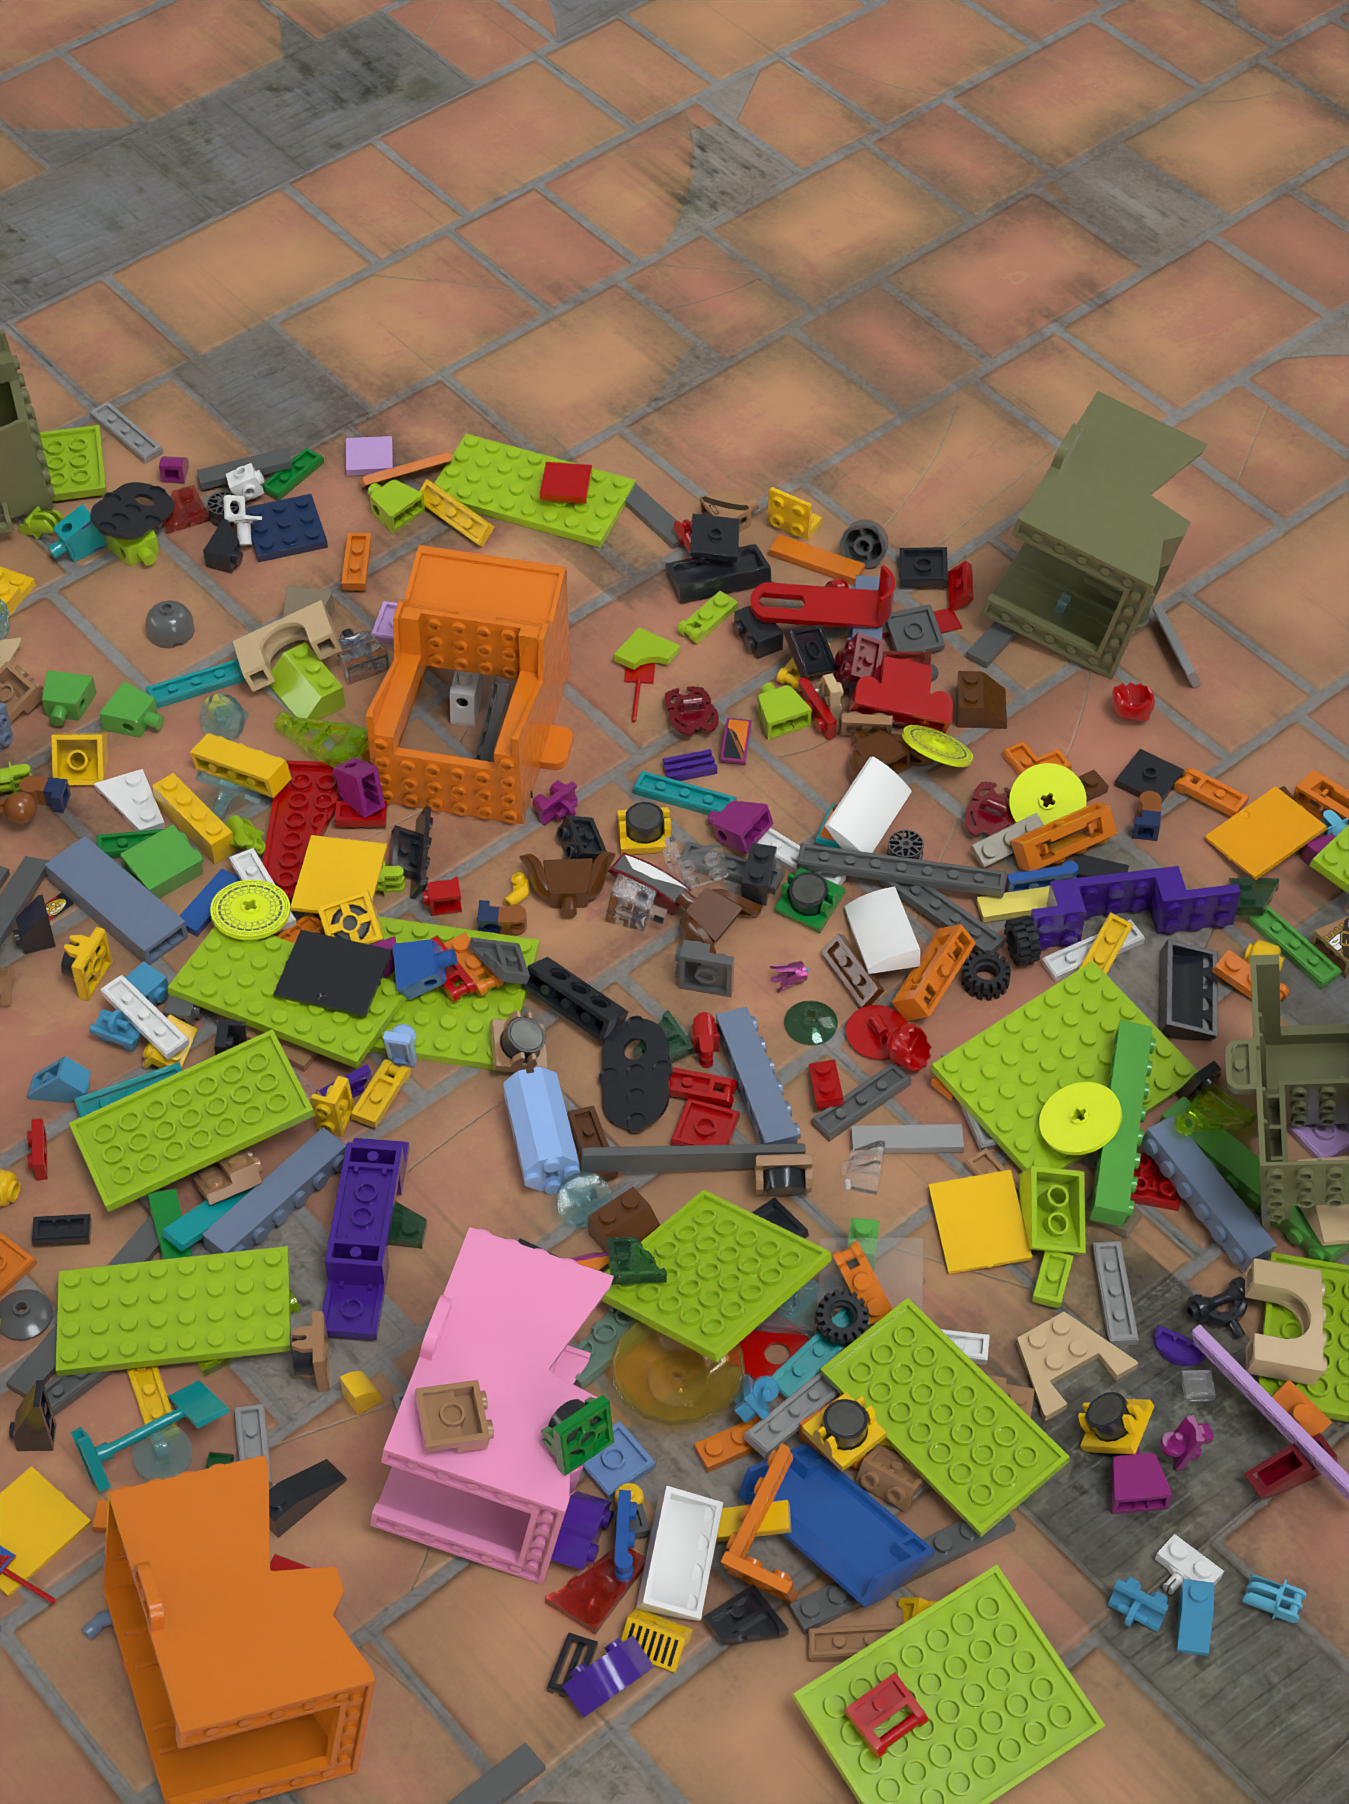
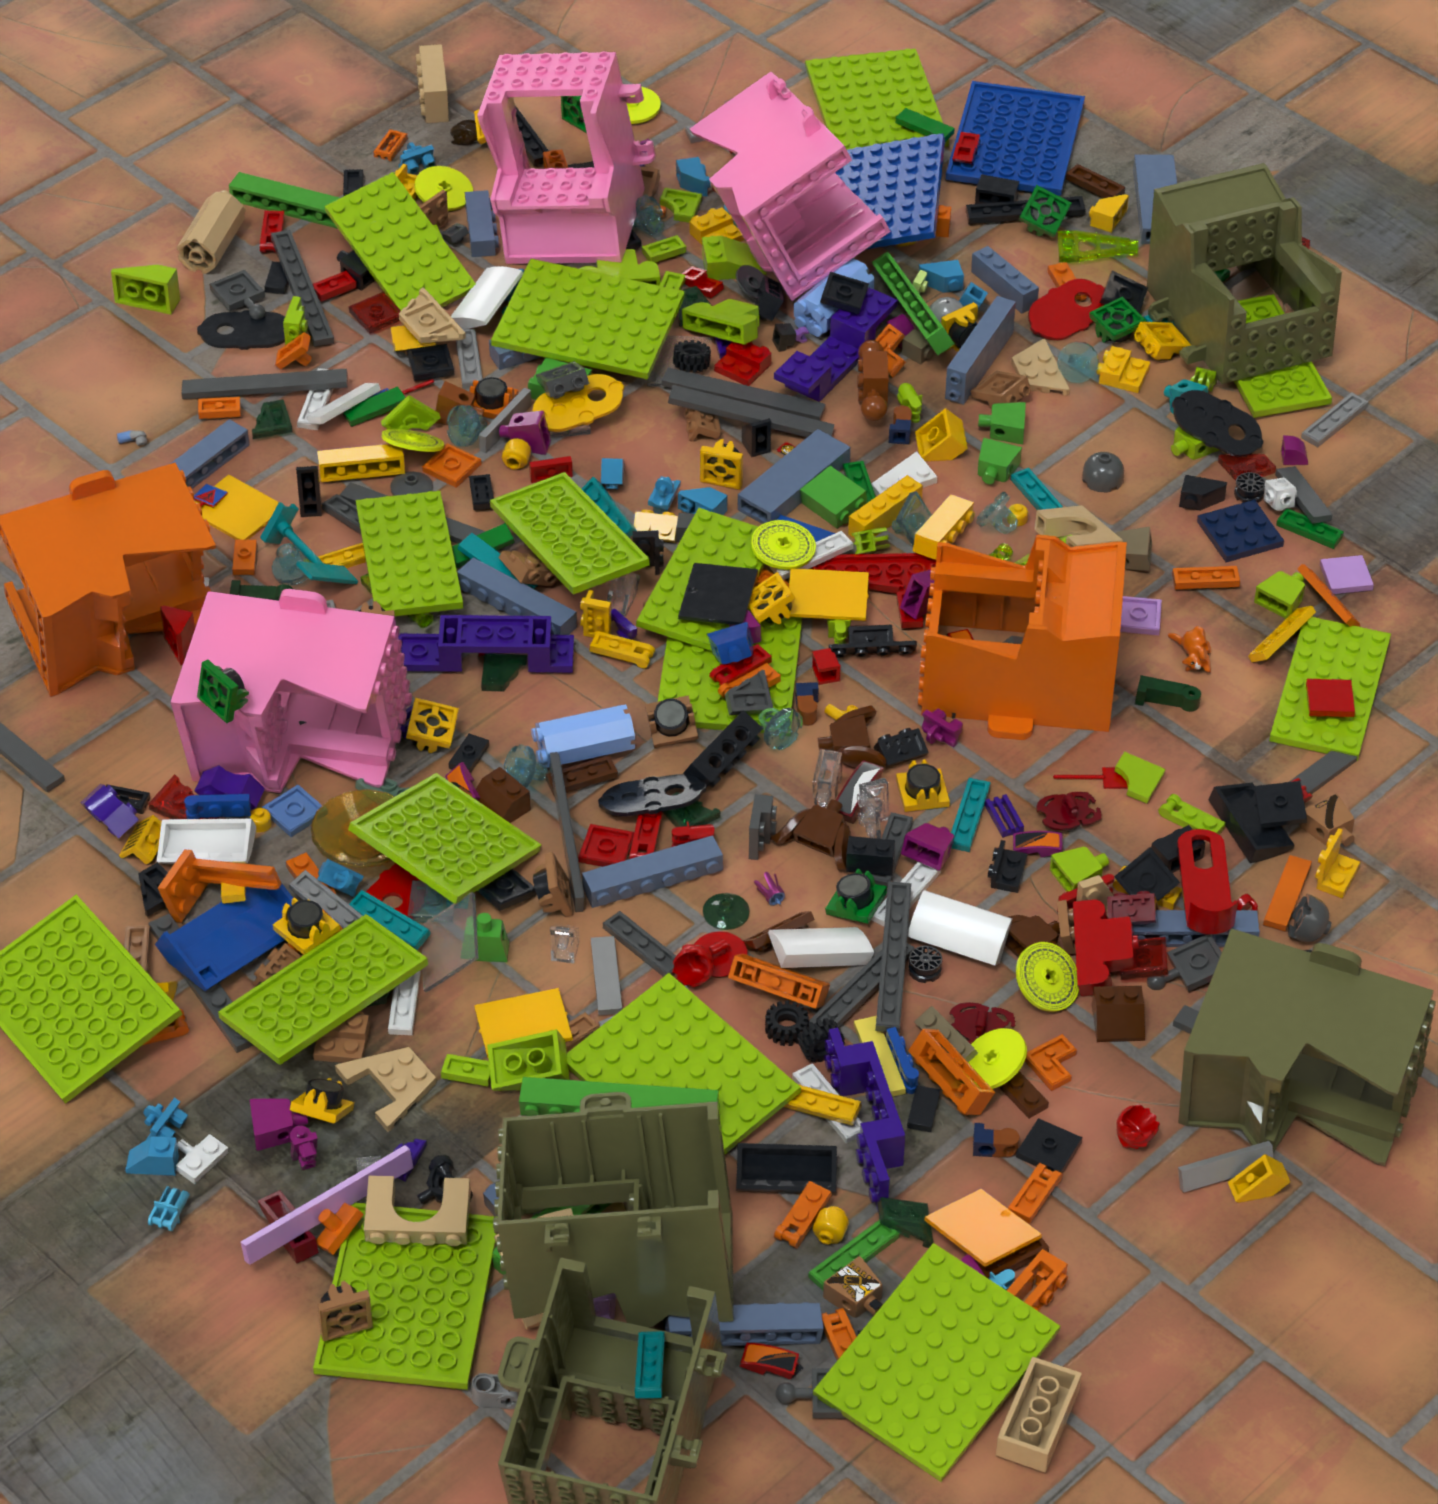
camera: 85 degrees right, 5 degrees down
white tile [100,975,189,1060] -> none
white bracket [224,495,262,546] -> none
light blue tile [383,1024,417,1067] -> none
medium nougat plate [415,1380,494,1453] -> none
clear green wing [607,1237,667,1285] -> none
red plate [808,1059,844,1109] -> none
black tyre [814,1289,869,1346] -> none
orange plate [832,1240,893,1325] -> none
red plate [843,1672,929,1759] -> none
neon yellow piece [1039,1082,1122,1155] -> none
light grey tile [1092,1241,1139,1346] -> none
none -> clear light blue tile [759,708,803,750]
none -> black bracket [988,840,1028,893]
none -> yellow slope [1228,1154,1290,1203]

